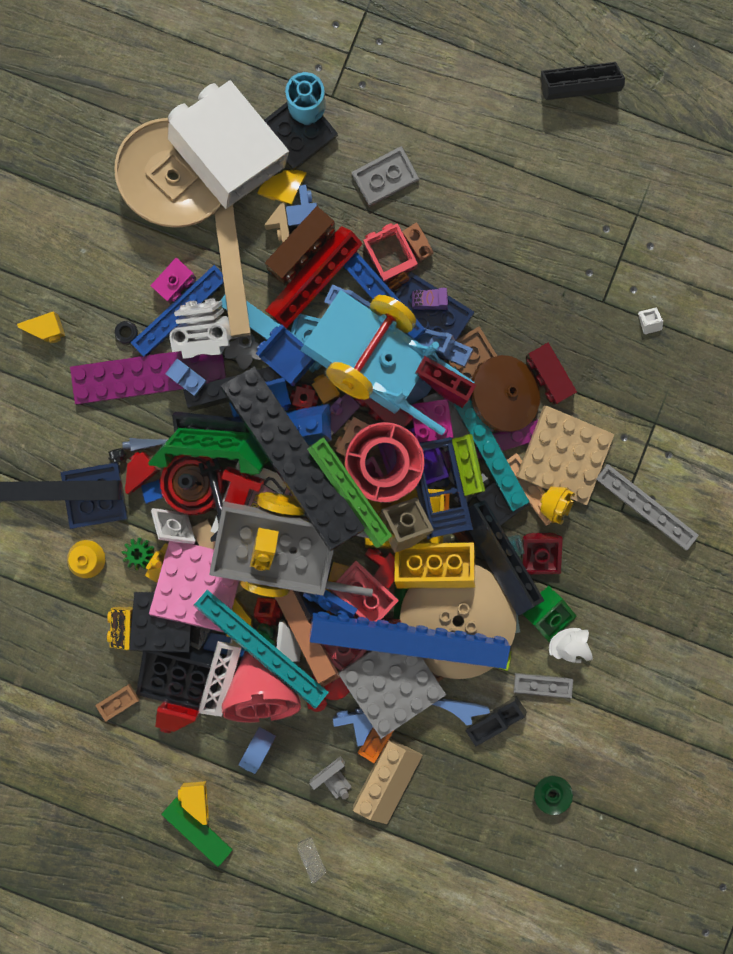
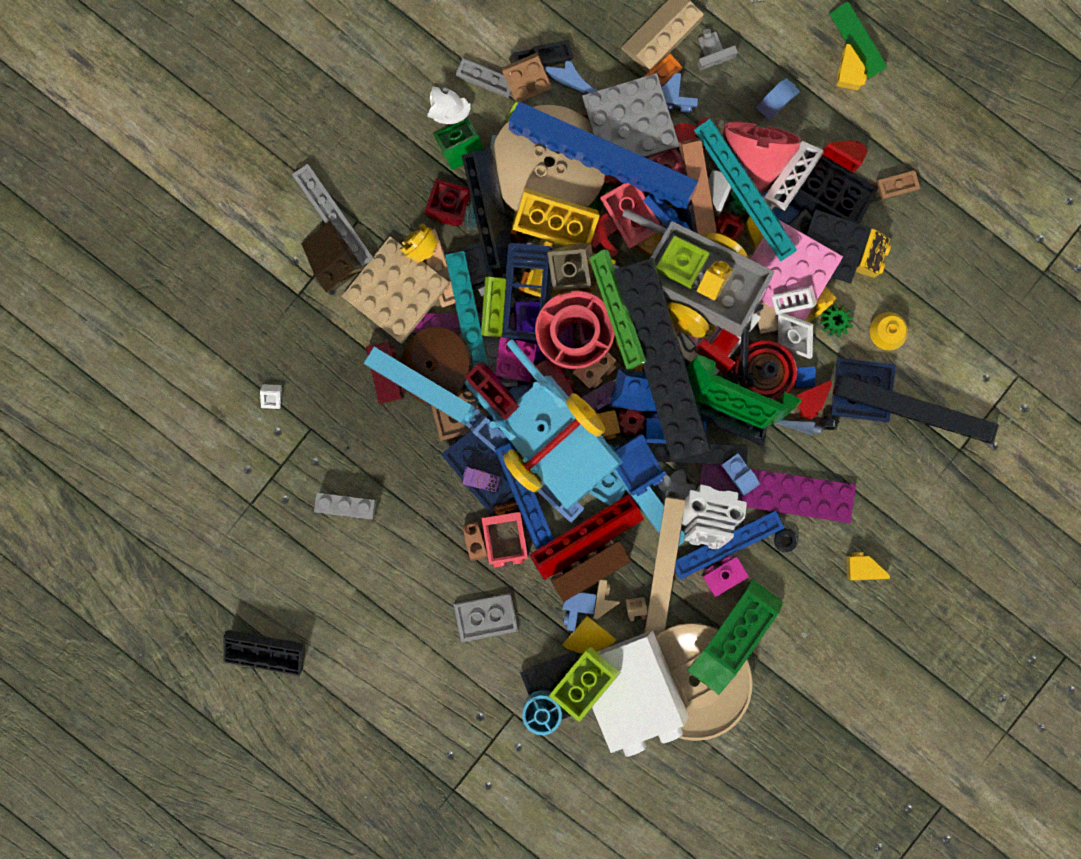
camera: 165 degrees left, 0 degrees up
none -> dark brown slope [301,221,363,292]
none -> light grey brick [314,493,377,520]
none -> medium azure brick [364,347,475,425]
none -> medium nougat plate [501,53,552,102]
none -> lime brick [549,647,621,722]
none -> tan tile [625,597,648,621]
none -> lime plate [656,236,710,289]
none -> green slope [687,579,784,695]
none -> white slope [772,285,817,315]

